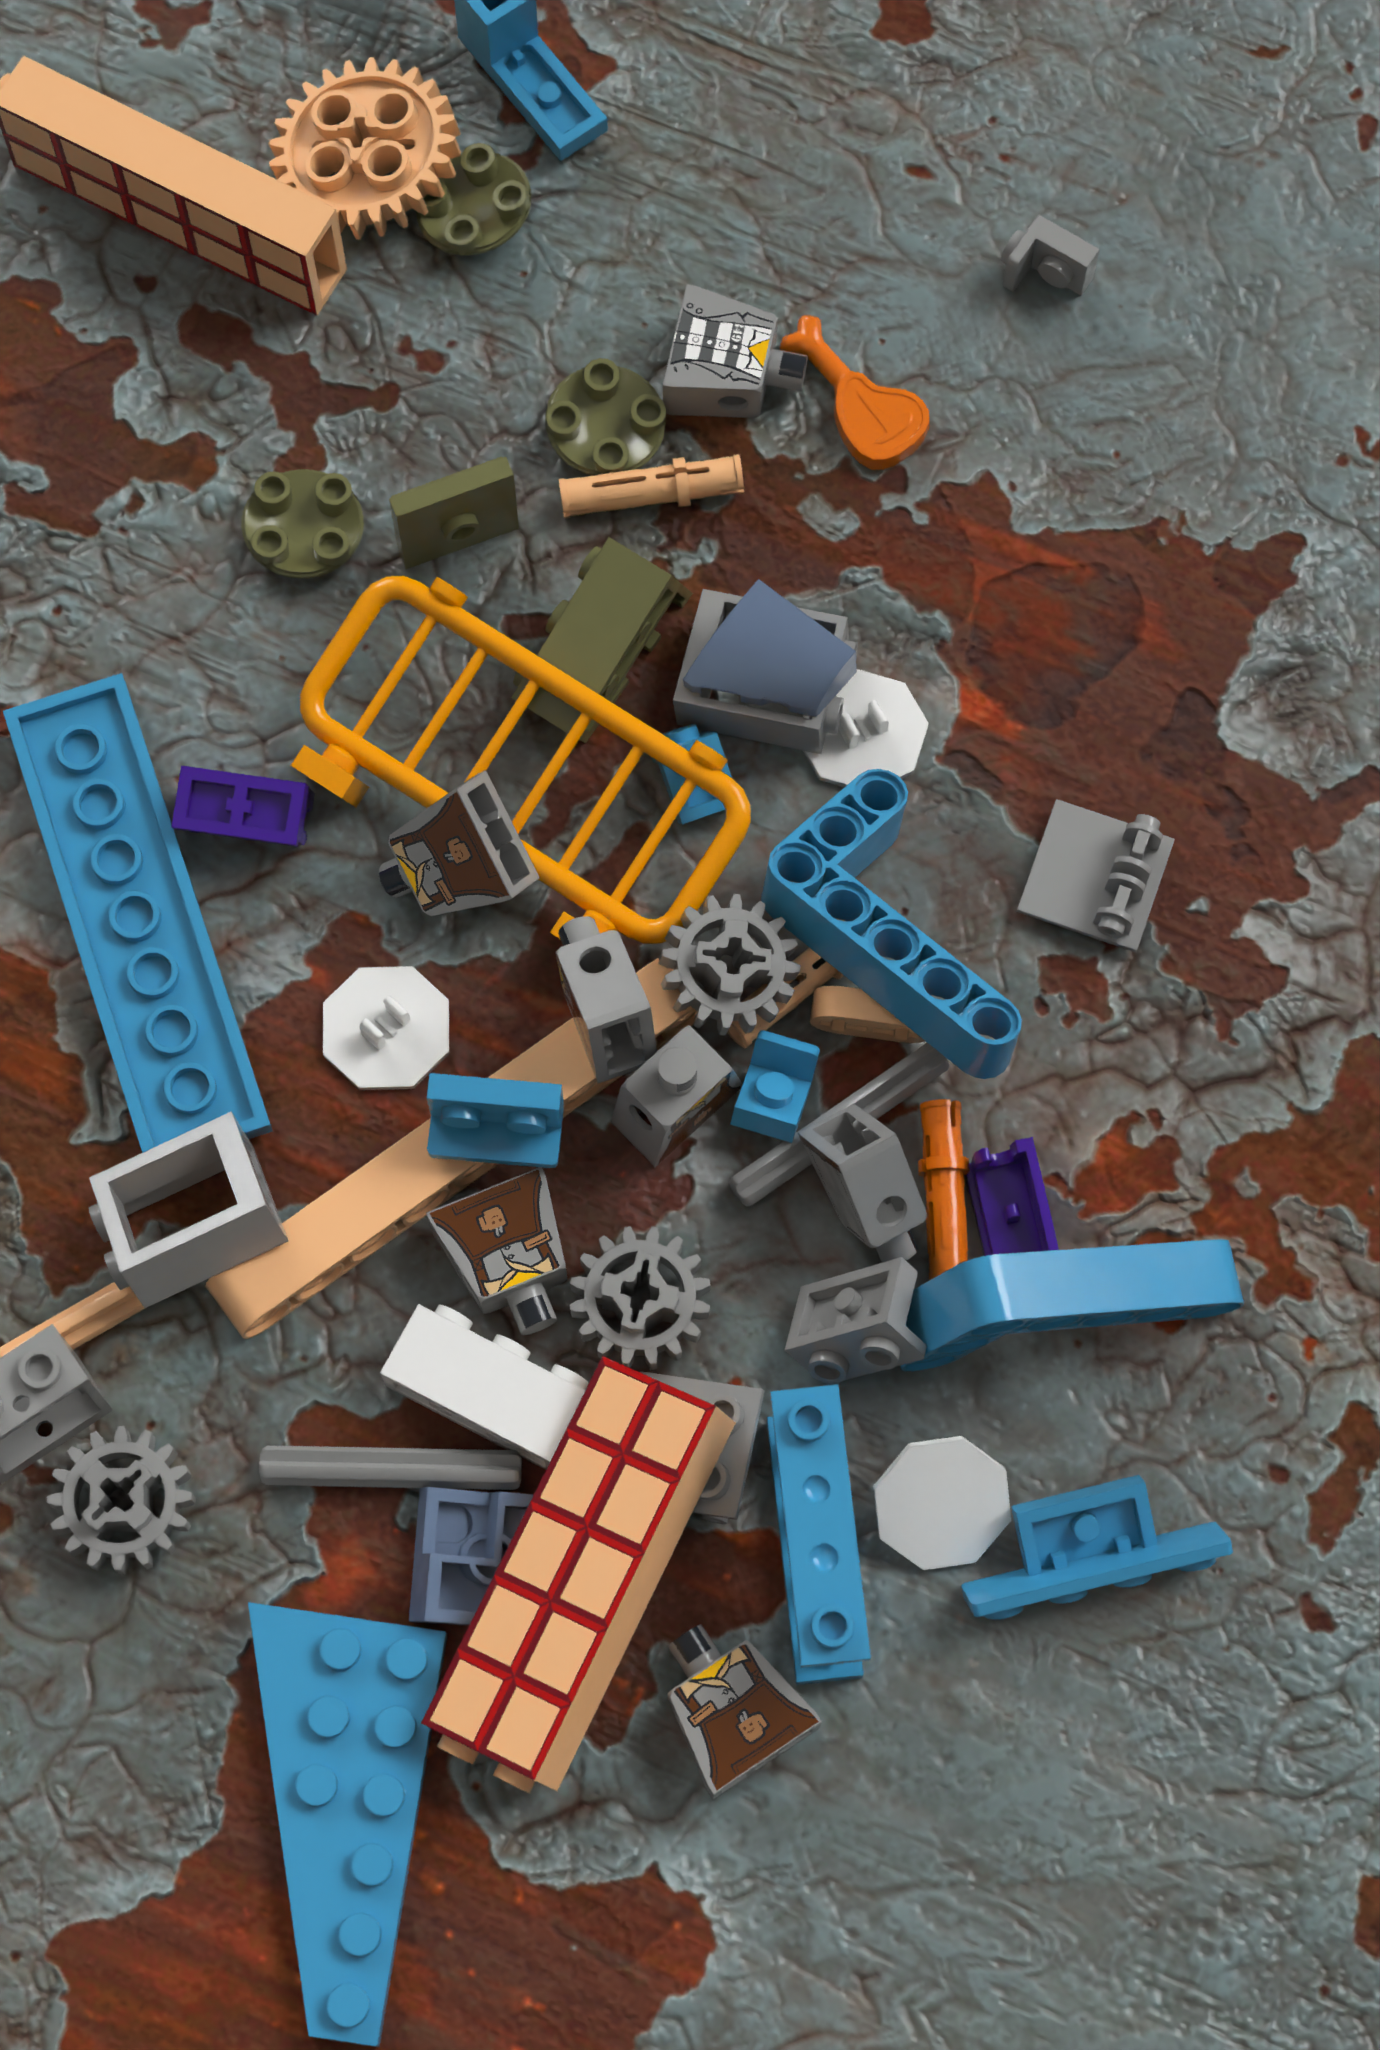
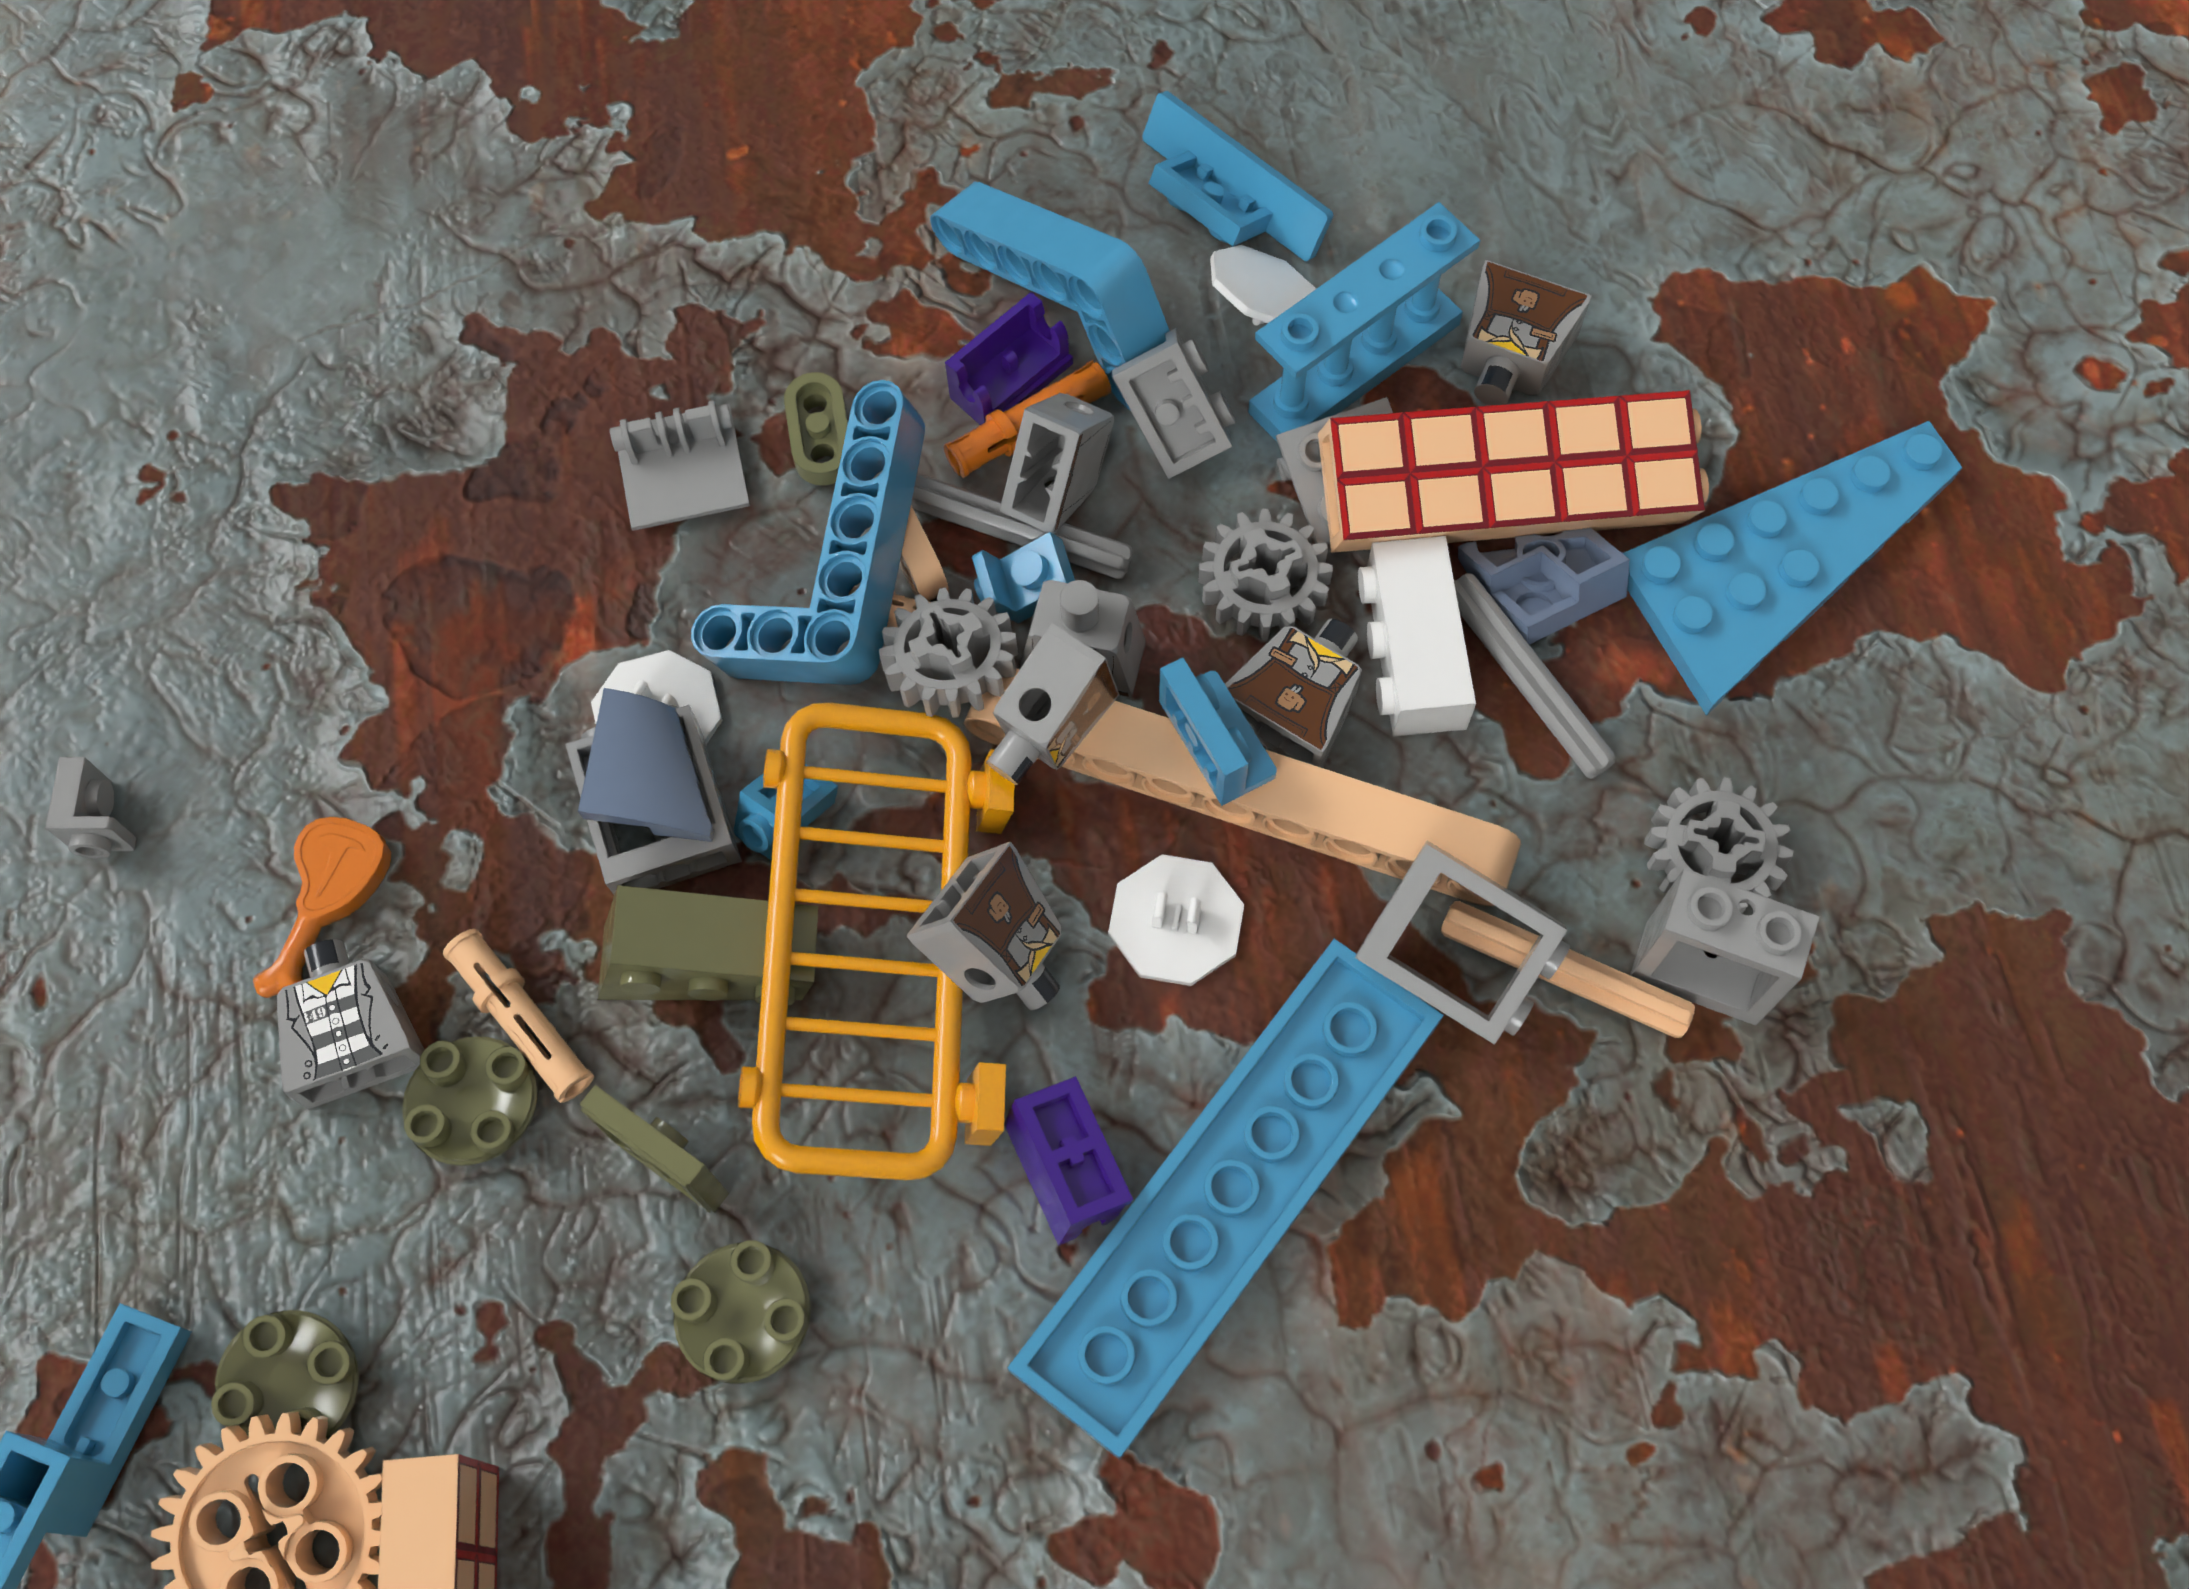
camera: 120 degrees left, 5 degrees down
none -> olive plate [784,372,848,486]

